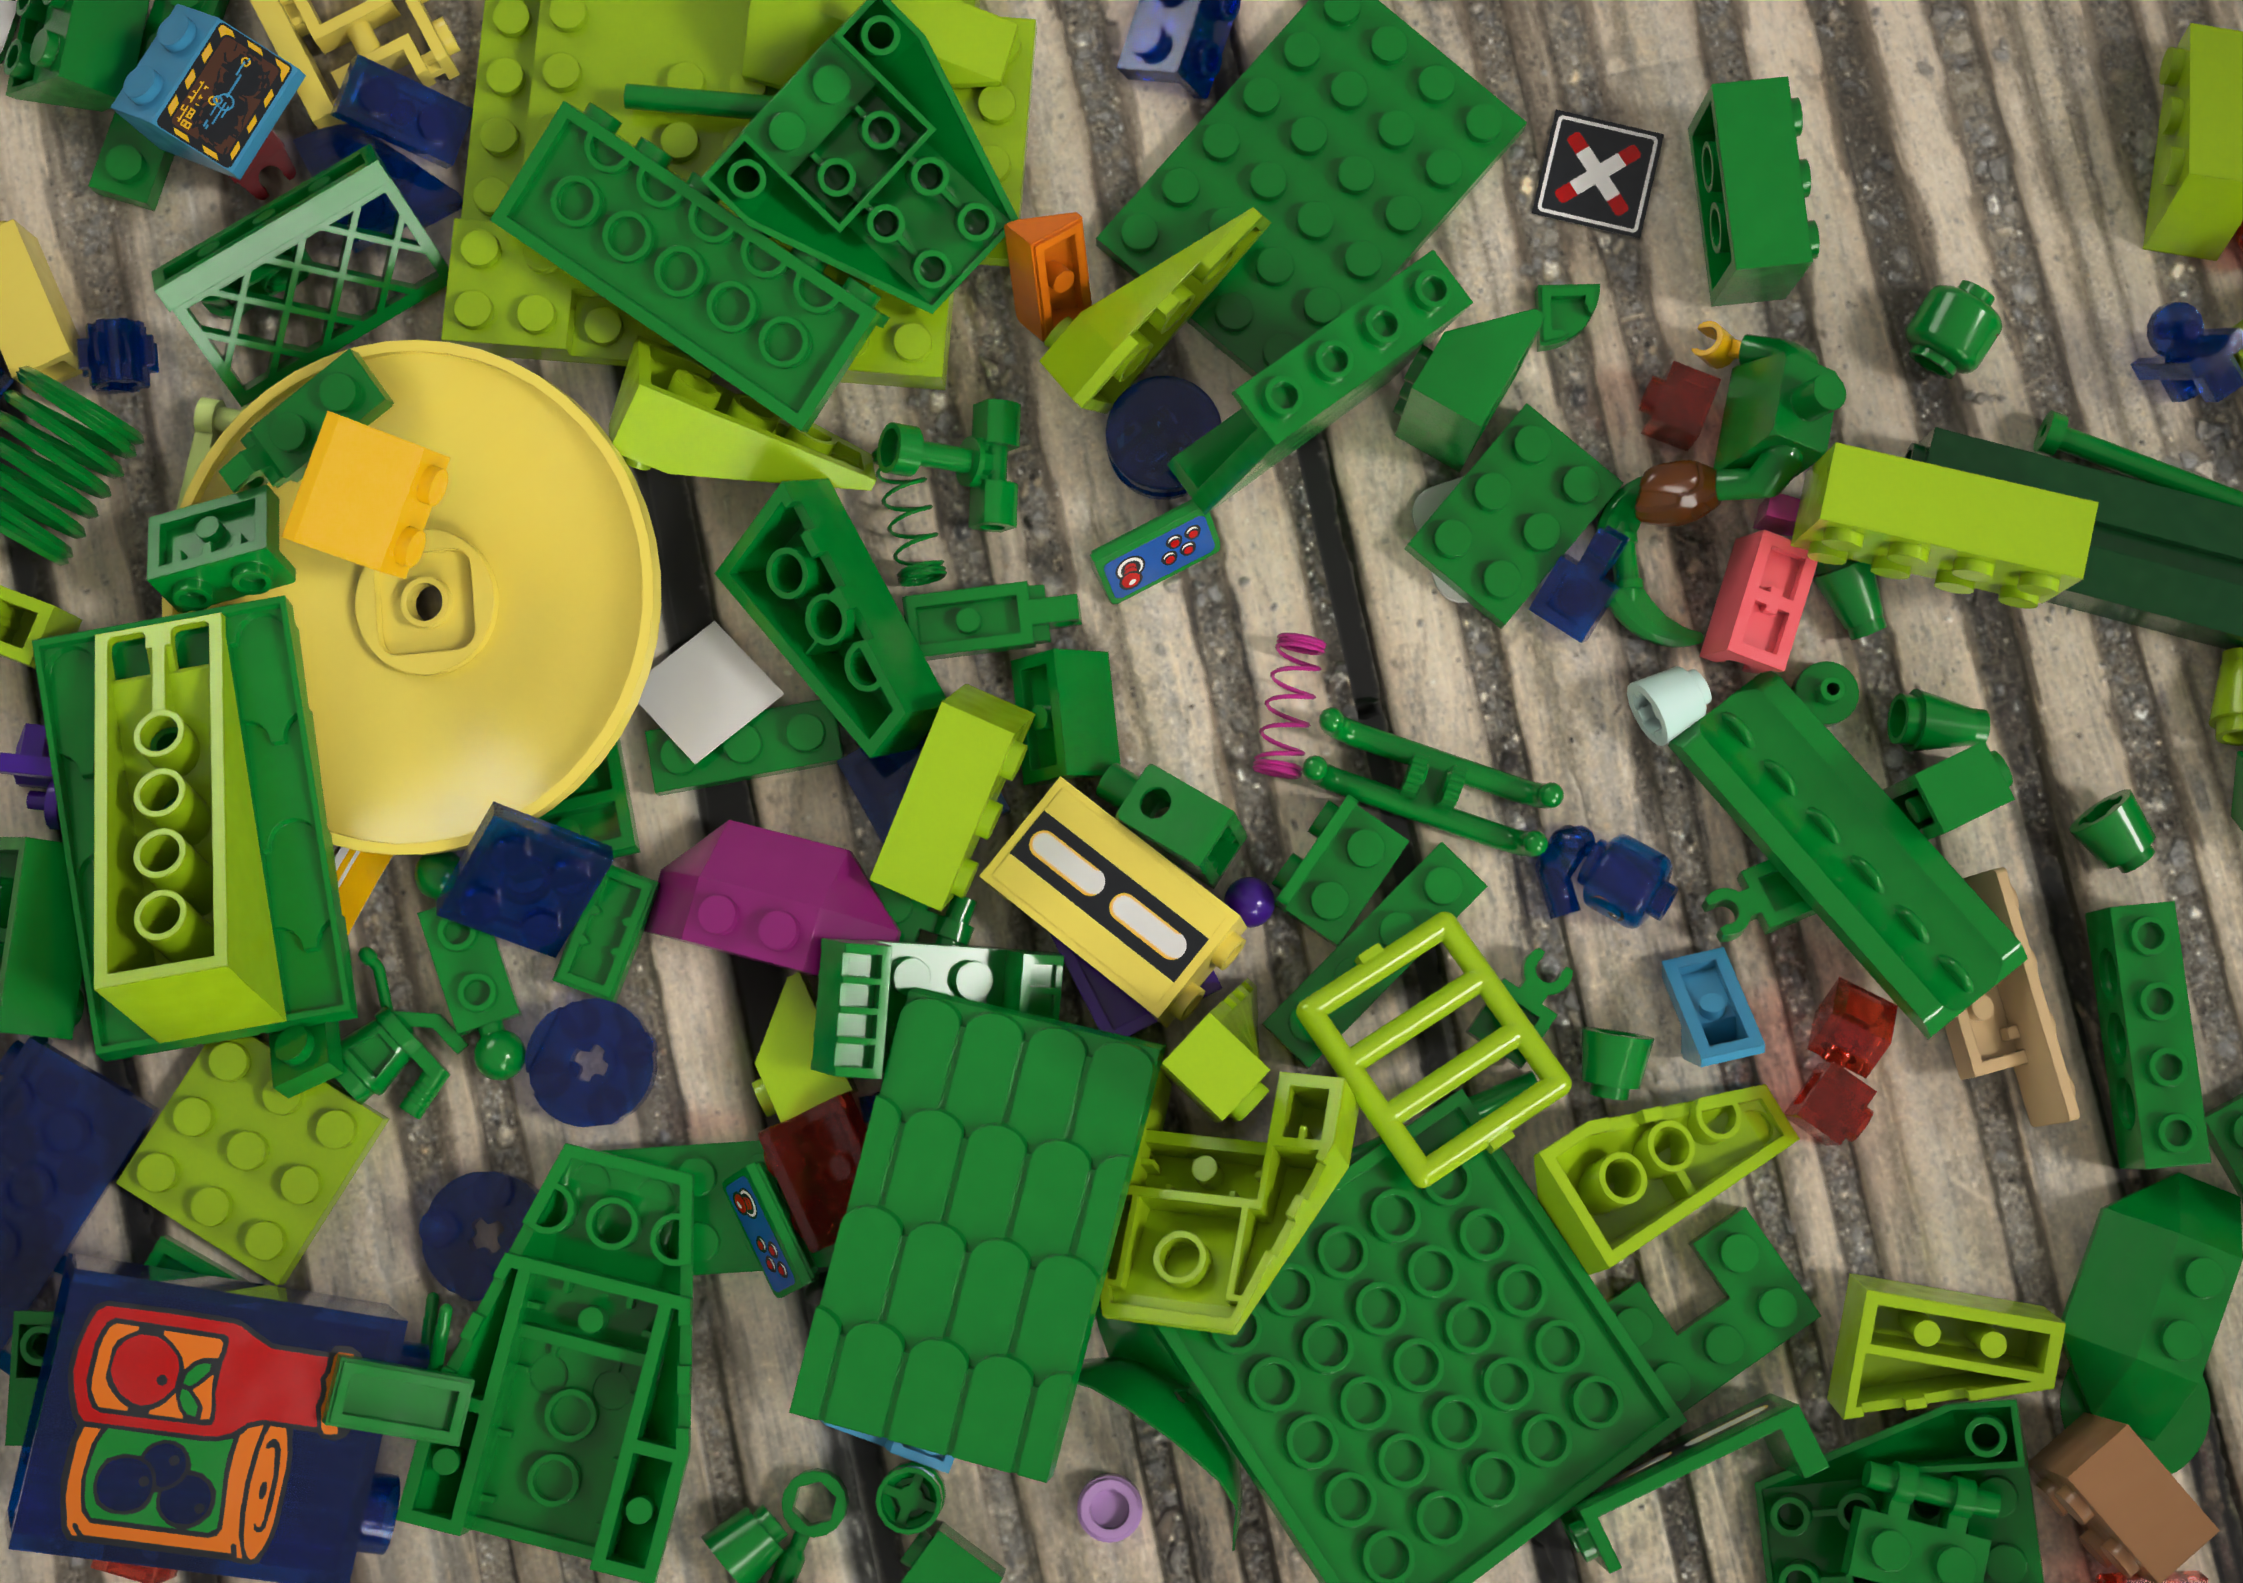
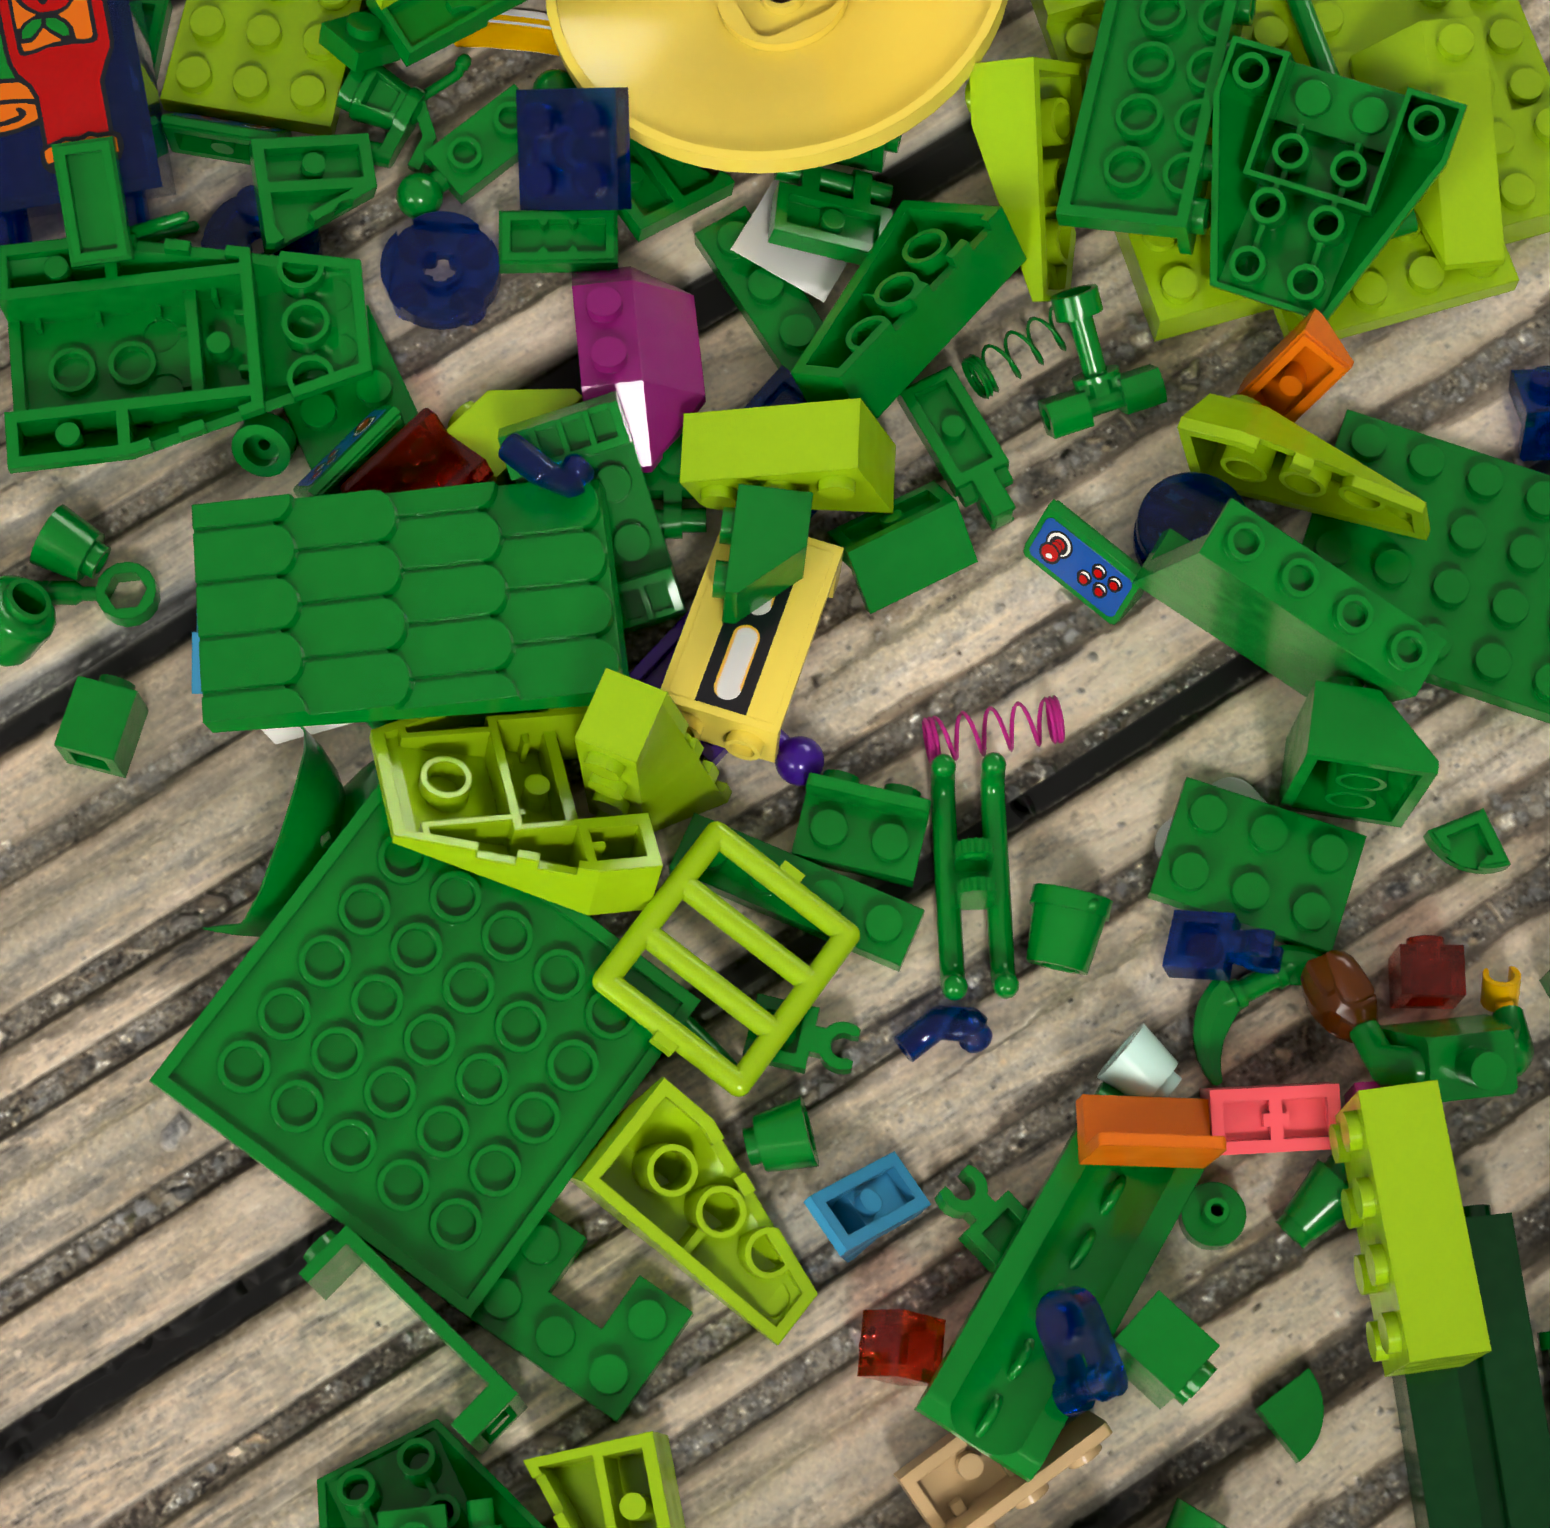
camera: 65 degrees right, 10 degrees down
green wheel [876,1461,946,1535] -> none
lavender tile [1077,1473,1143,1543] -> none
green torso [1096,763,1248,889] -> none
clear blue head [1577,834,1678,929] -> none
clear red plate [1784,1061,1877,1146] -> none
green cone [1887,689,1990,752] -> none
none -> green slope [160,112,293,165]
none -> green tile [231,413,297,477]
none -> green wing [248,133,377,254]
none -> clear blue arm [498,433,594,498]
none -> green slope [712,484,813,624]
none -> green plate [768,167,893,265]
none -> green piece [1026,883,1113,975]
none -> clear blue plate [1035,1286,1128,1417]
none -> orange panel [1076,1094,1227,1169]
none -> green tile [1255,1368,1324,1463]

